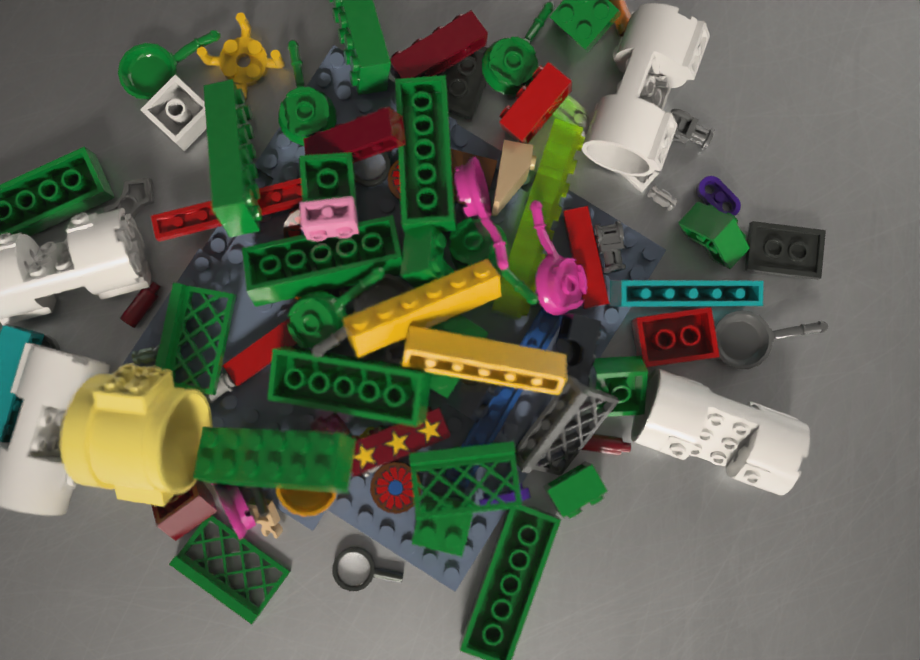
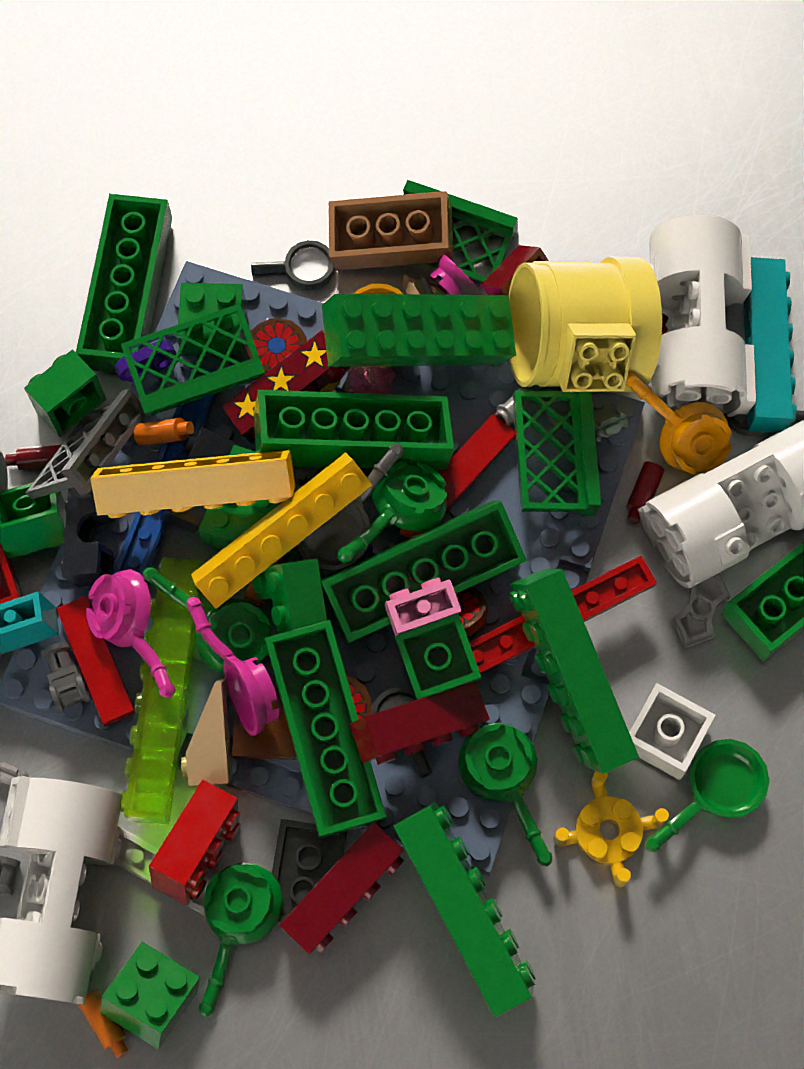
camera: 170 degrees right, 15 degrees down
none -> orange cylinder [134,418,194,446]
none -> medium nougat brick [328,191,453,271]
none -> light orange piece [626,371,732,474]

